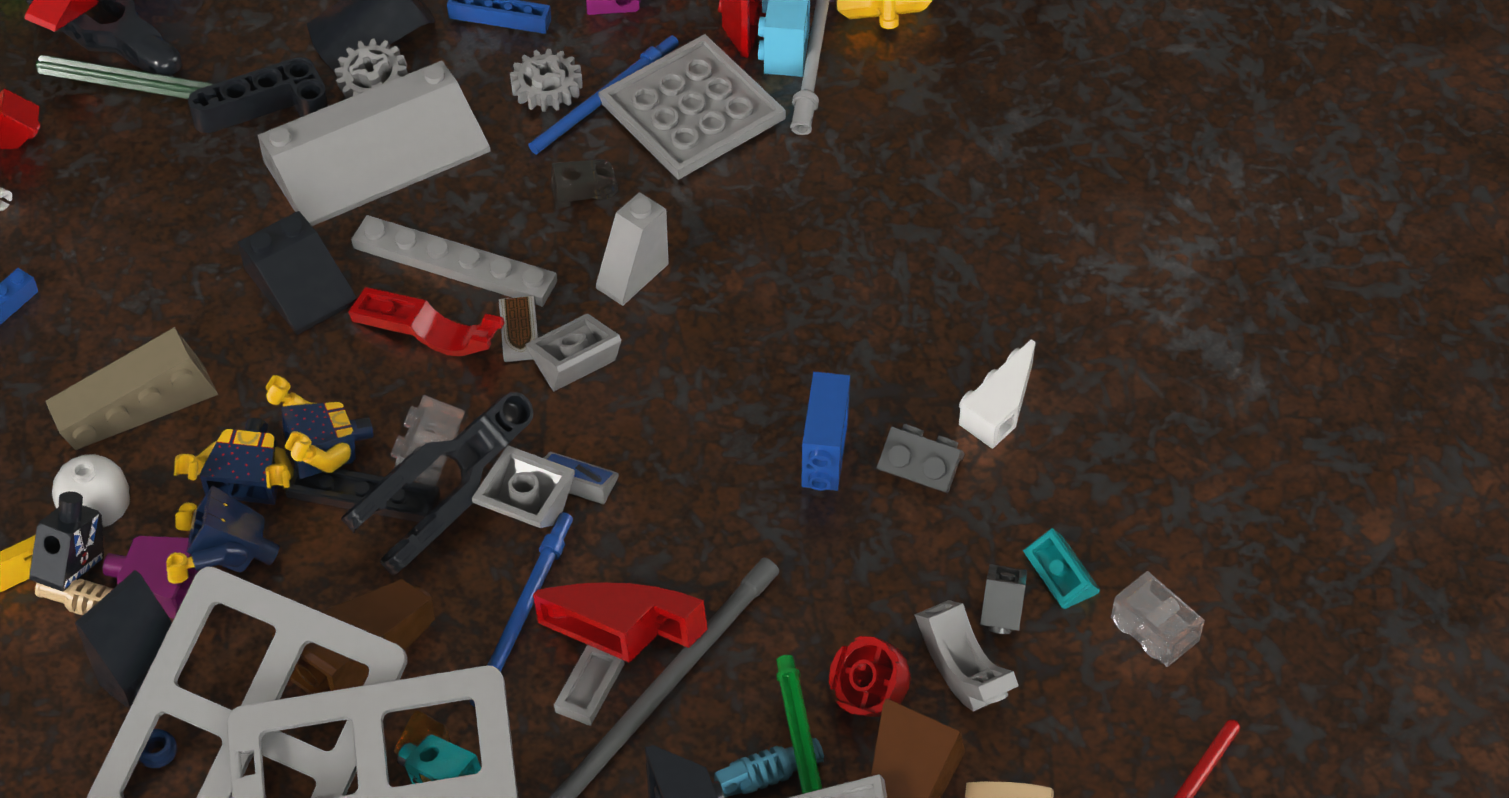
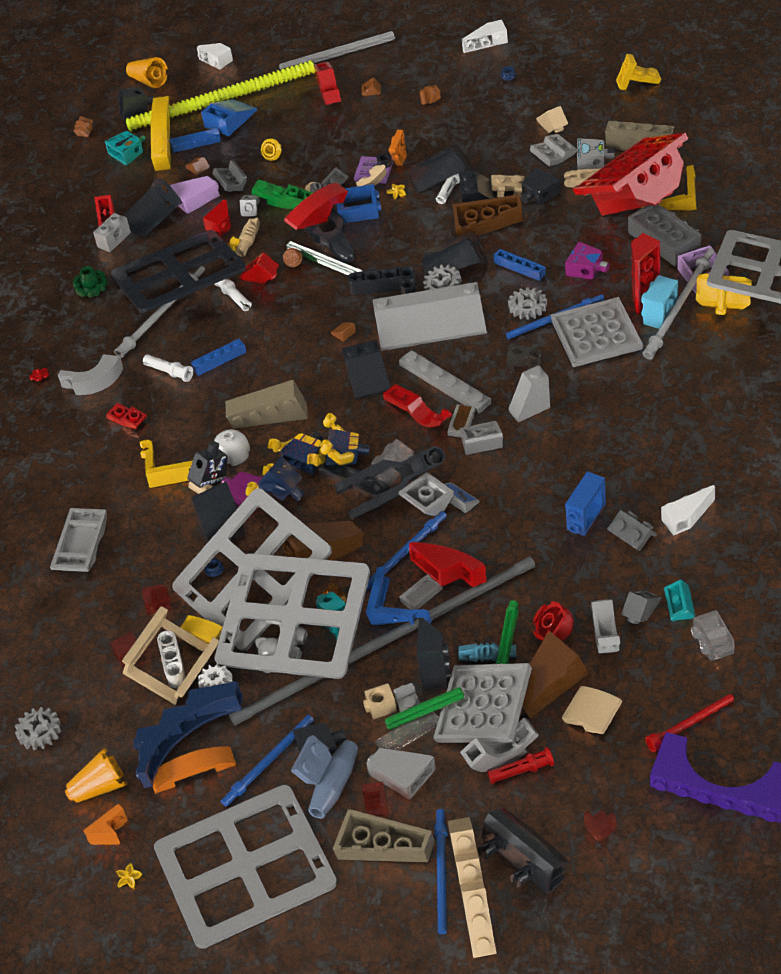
camera: 30 degrees right, 5 degrees down
none -> dark orange piece [283,248,303,267]
none -> dark orange slope [331,323,356,342]
none -> blue hinge [366,567,431,626]

